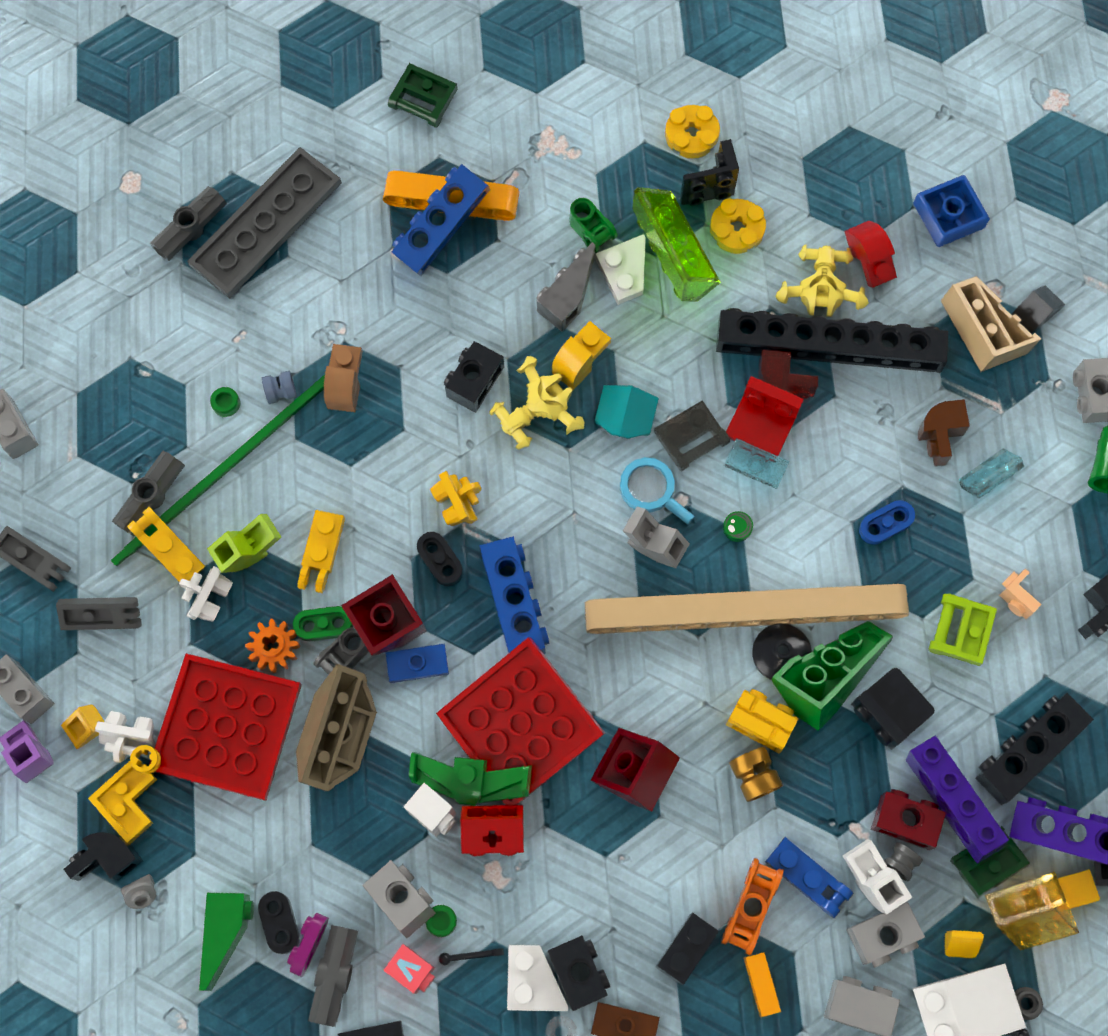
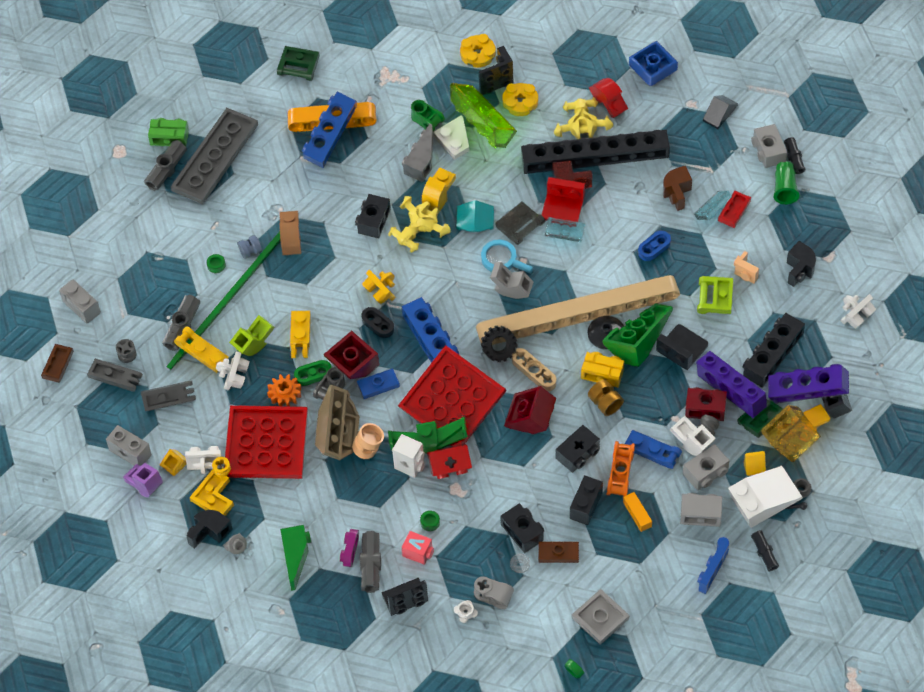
camera: 10 degrees left, 15 degrees down
black plate [258,891,300,954] -> none
light grey brick [362,860,436,938] -> none
black hinge [439,948,504,965] -> none
white wing [507,945,568,1011] -> none
green tile [723,511,753,542] -> none
tan wedge [941,276,1041,372] -> none
none -> dark grey wheel [116,339,137,363]
none -> bright green brick [148,118,189,146]
none -> light nougat wheel [352,423,384,459]
none -> black tyre [481,325,518,362]
none -> tan beam [512,348,556,391]
none -> black brick [555,425,600,473]
none -> red plate [718,191,751,228]

